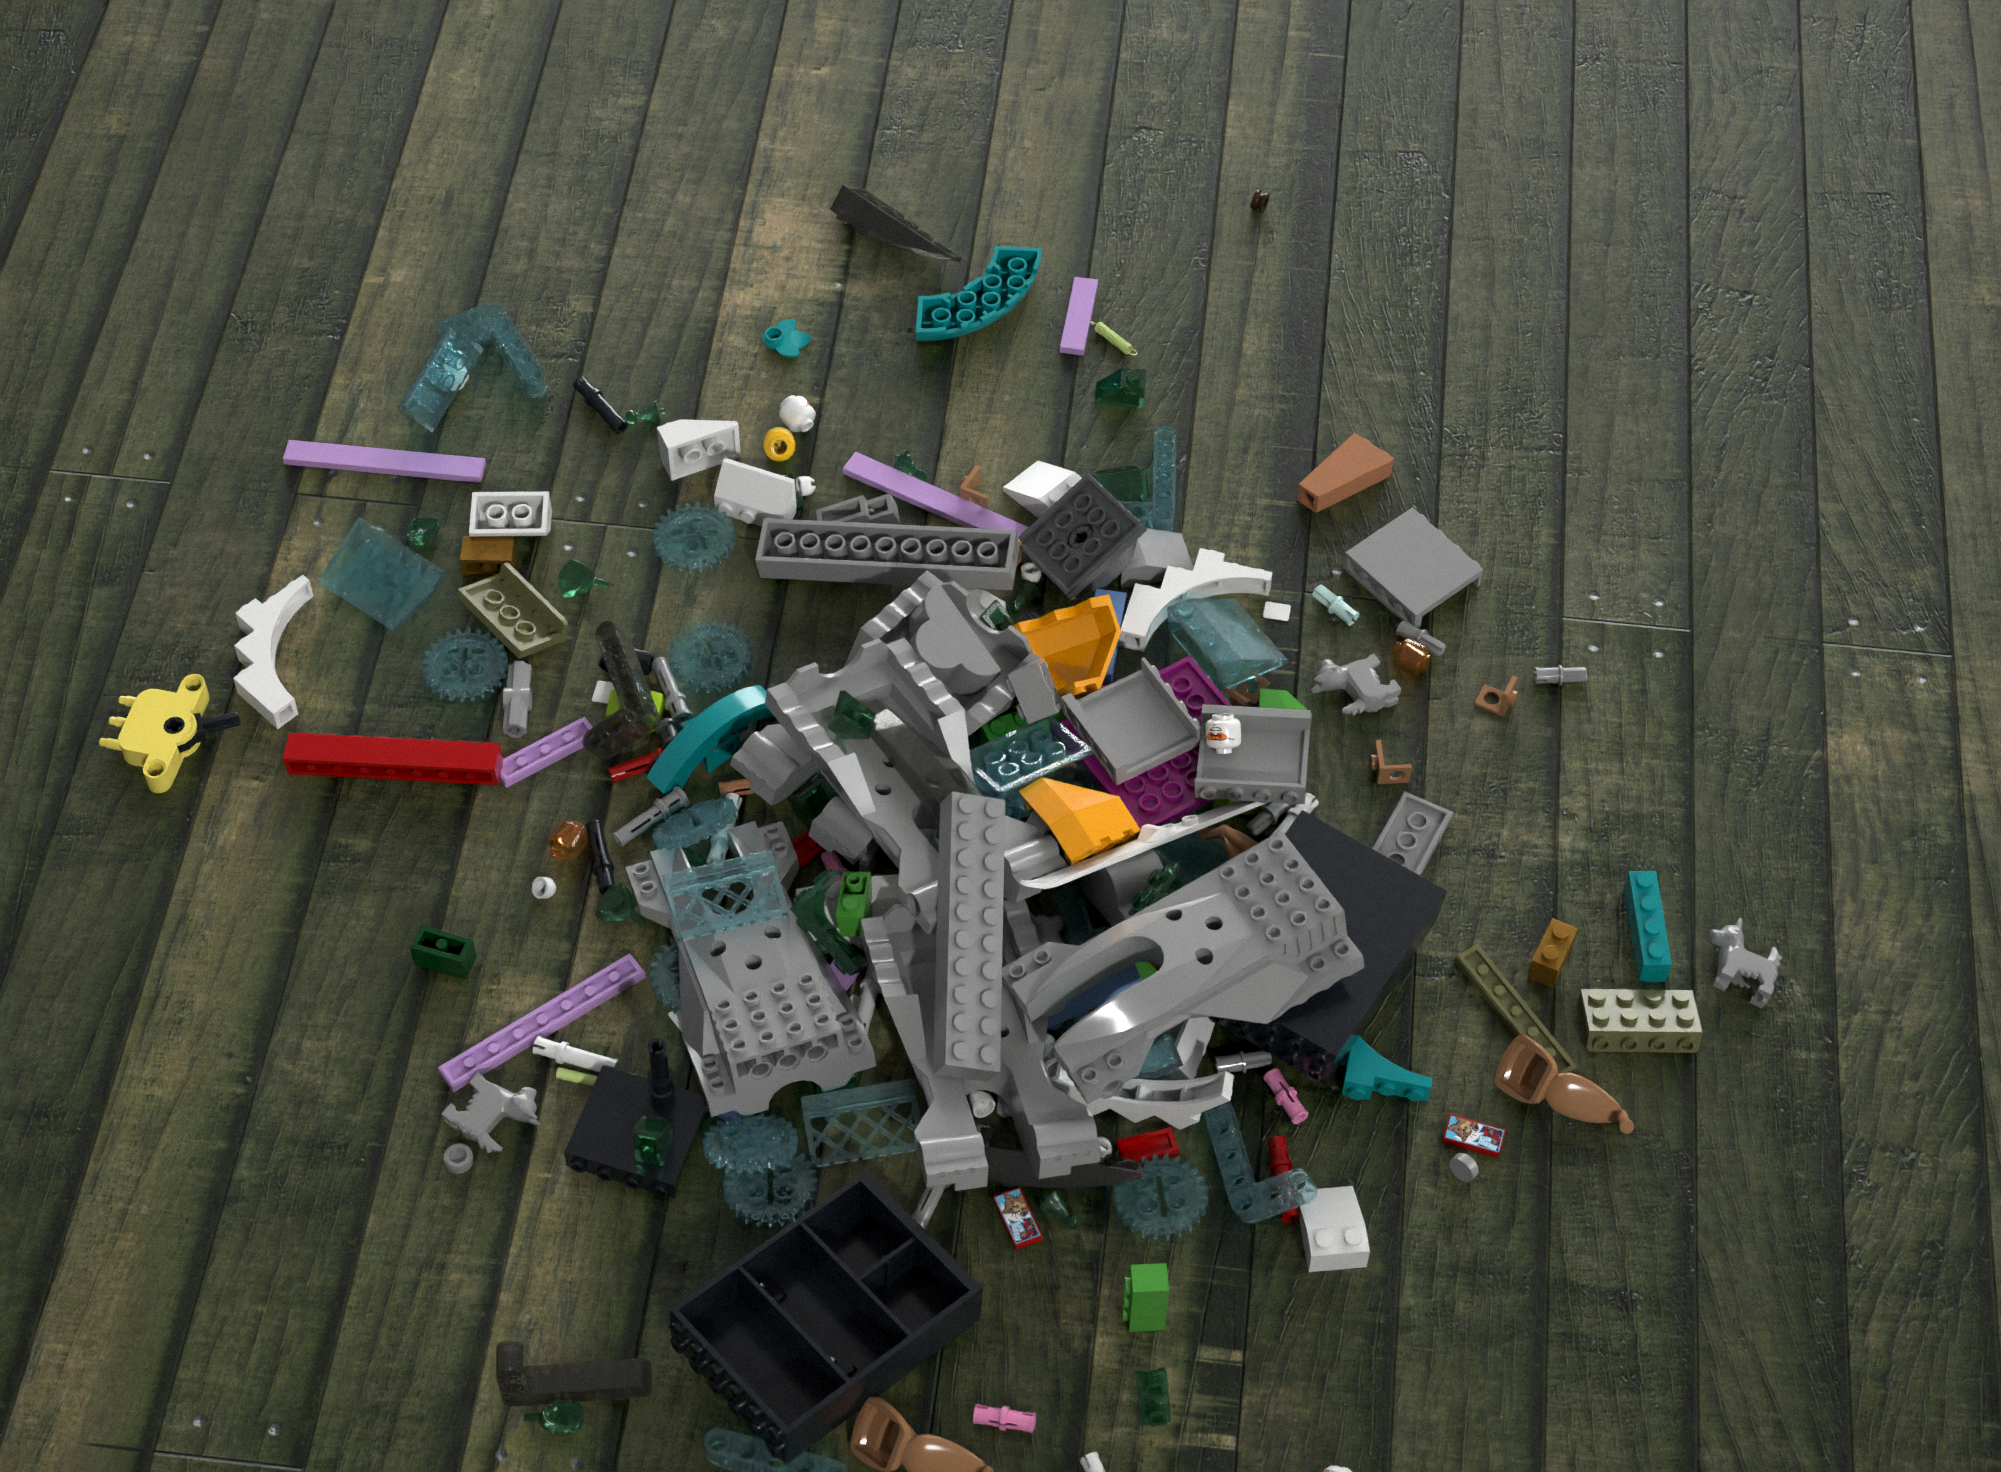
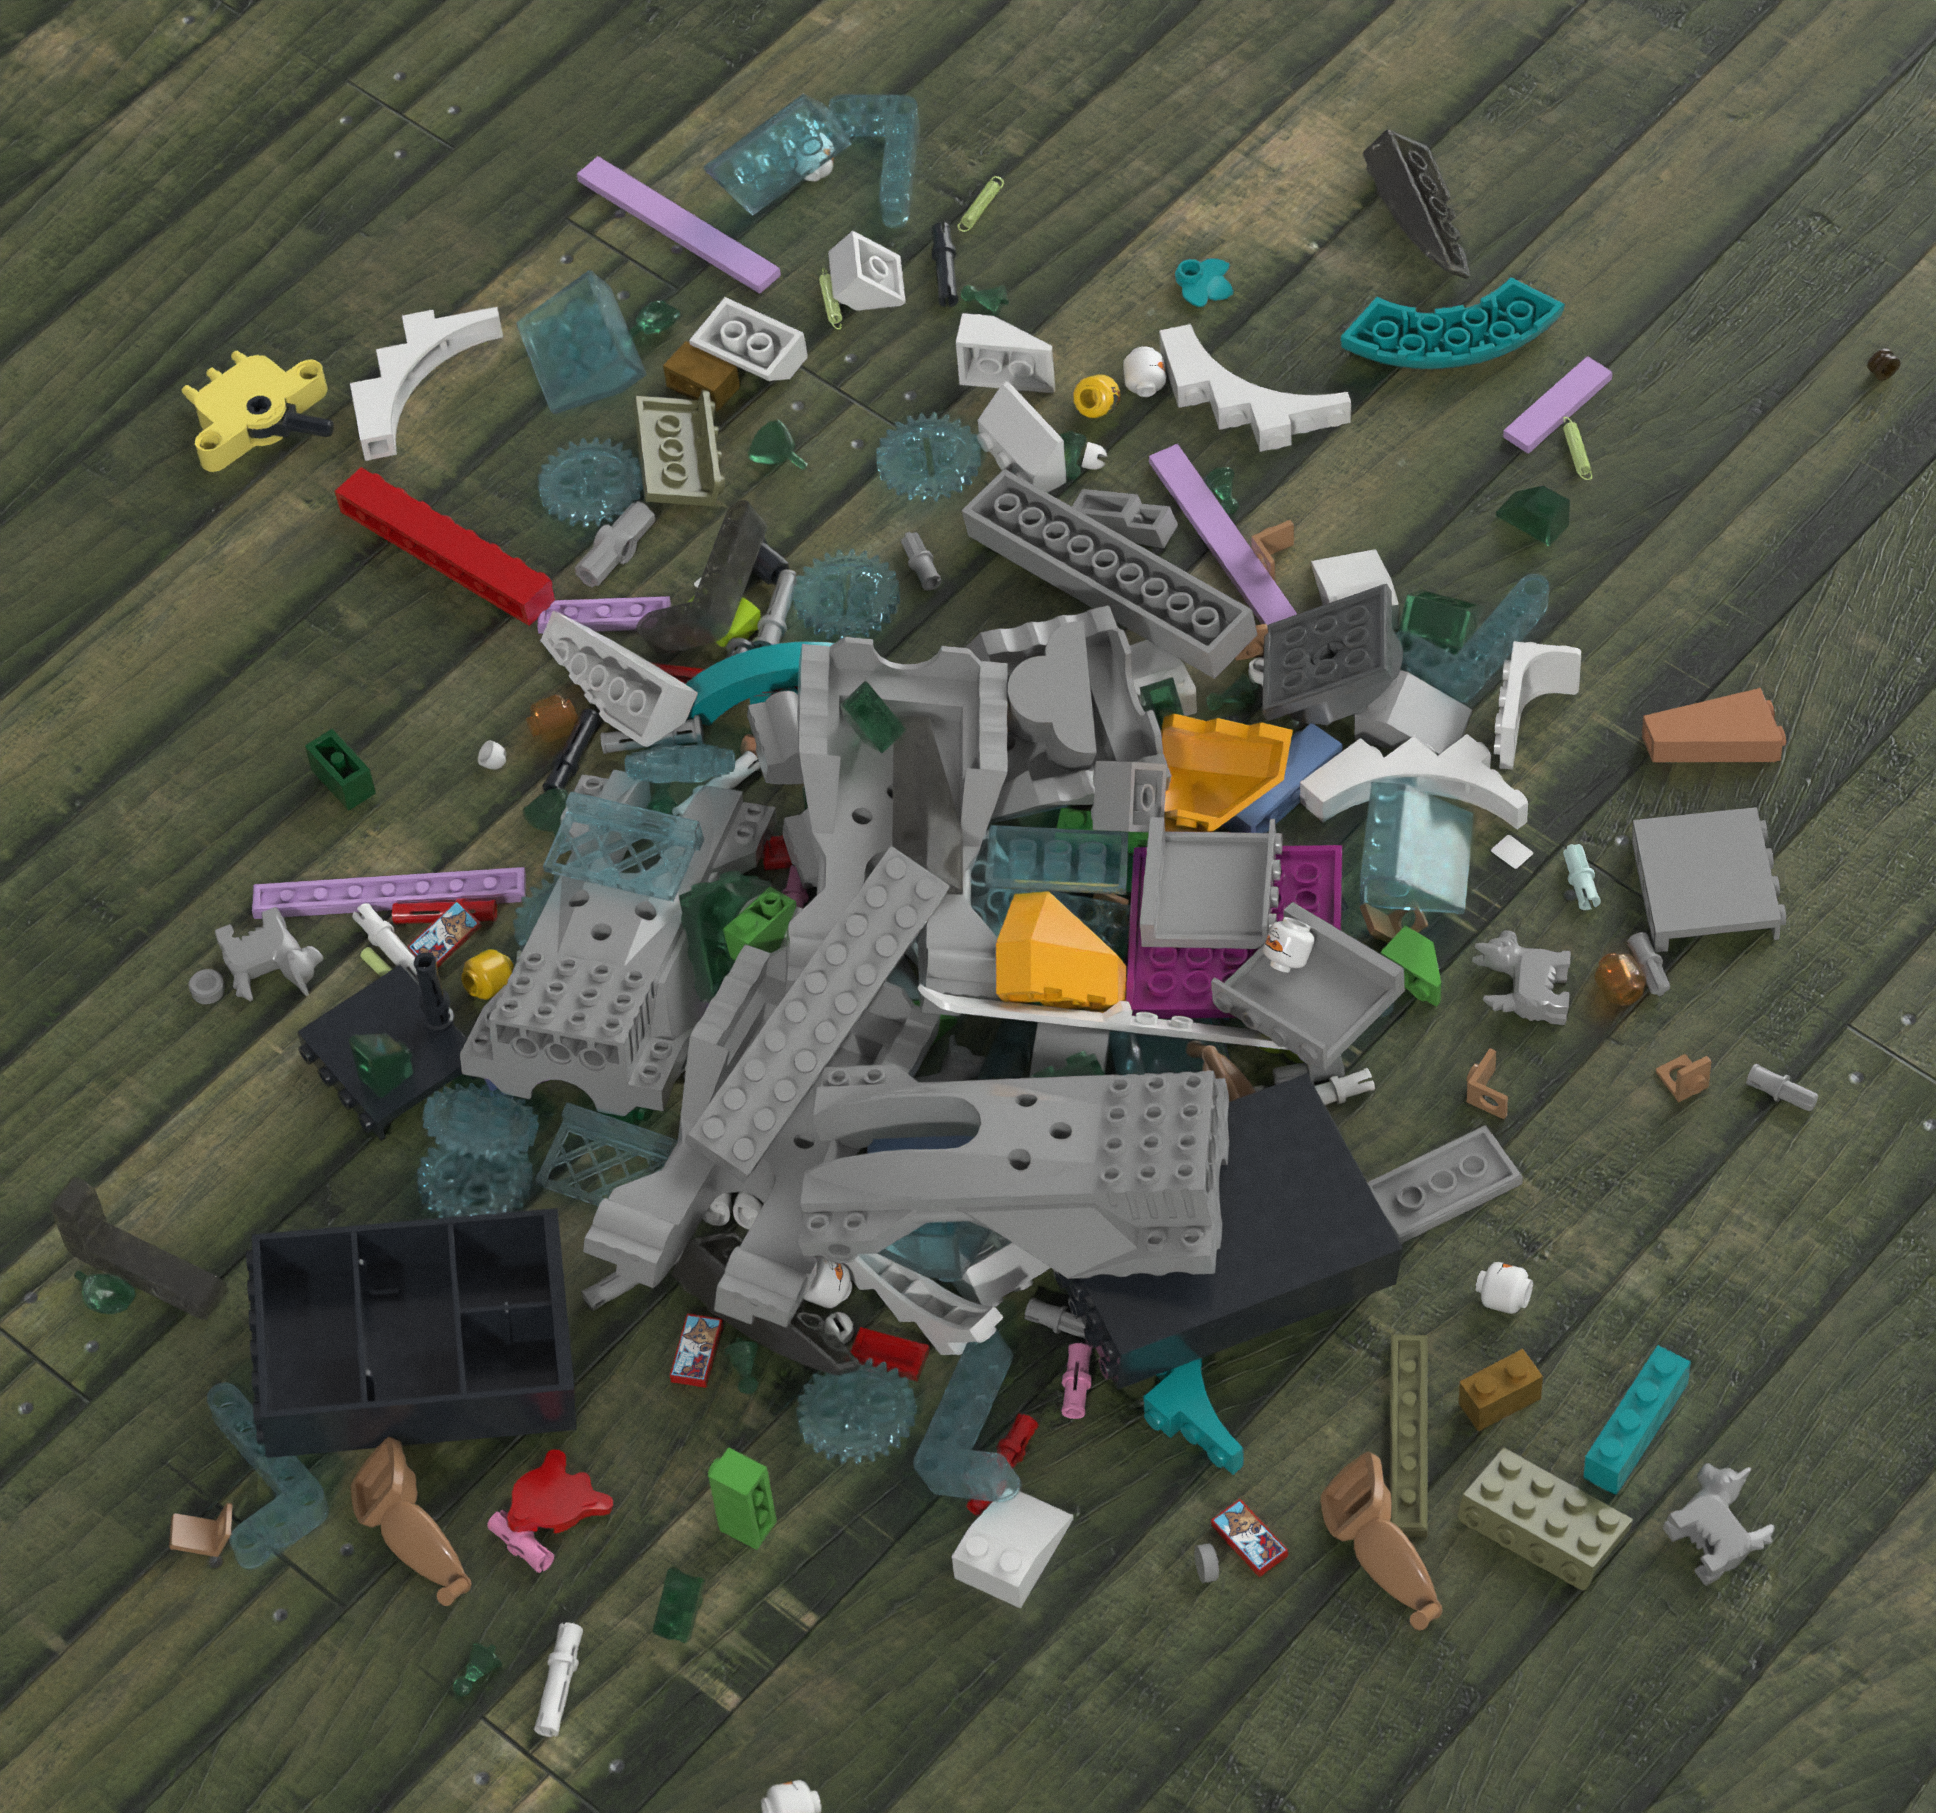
camera: 40 degrees right, 0 degrees up
none -> red pin [392,898,497,925]
none -> tile [407,900,482,968]
none -> yellow head [461,949,514,1000]
none -> red tile [506,1449,613,1534]
none -> white wedge [540,611,698,747]
none -> yellowish green piece [819,268,842,329]
none -> white slope [828,231,906,311]
none -> light grey axle [901,532,942,591]
none -> yellowish green piece [958,176,1004,231]
none -> white arch [1159,324,1351,452]
none -> white head [1476,1262,1533,1314]
none -> white bracket [1494,642,1581,770]

